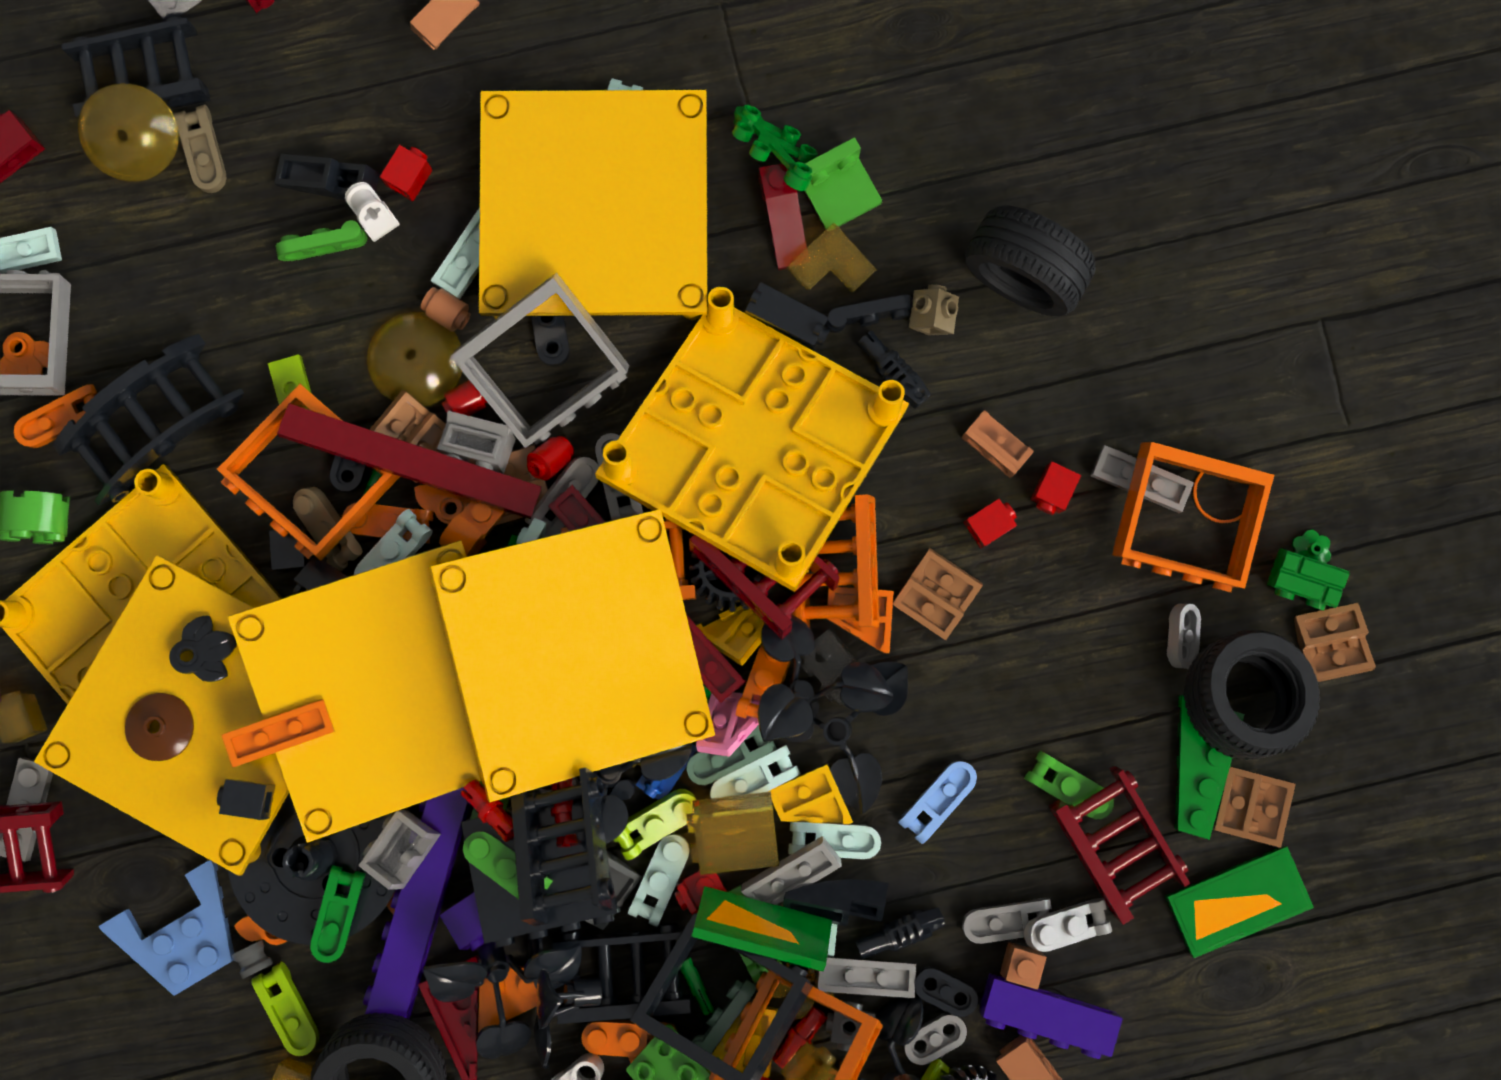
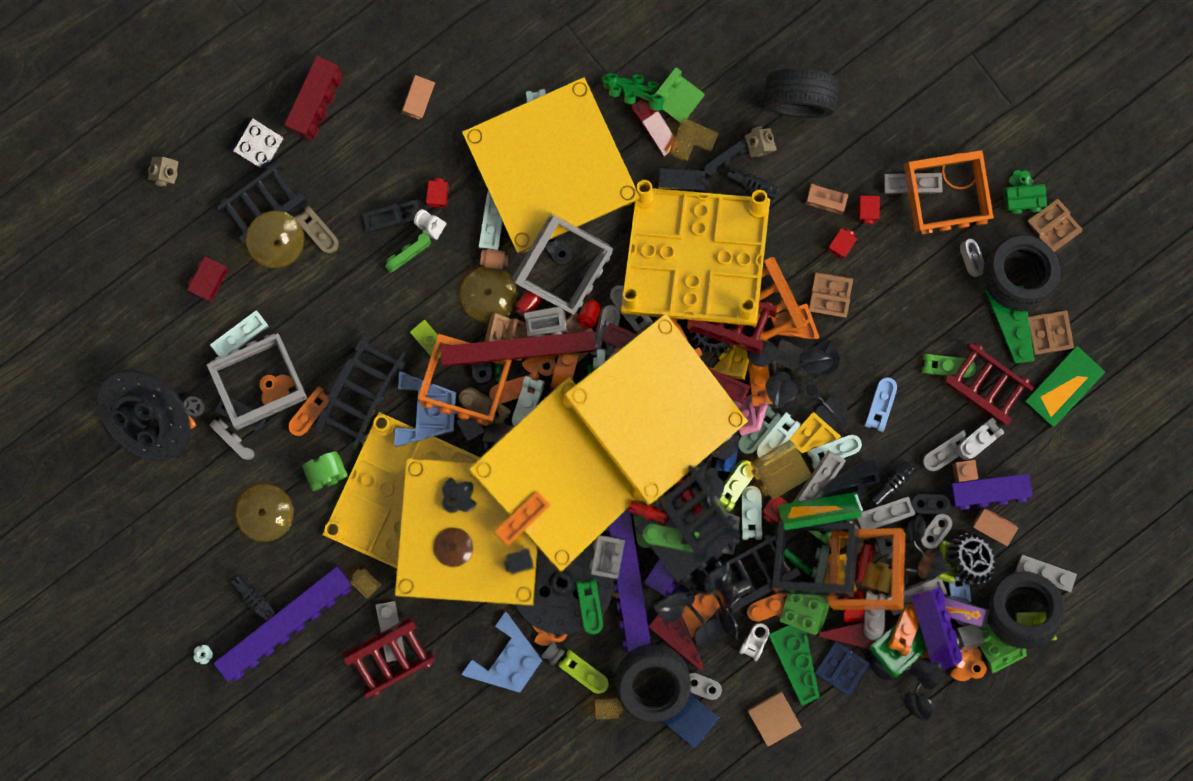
camera: 25 degrees left, 0 degrees up
none -> medium blue wing [394,372,456,447]

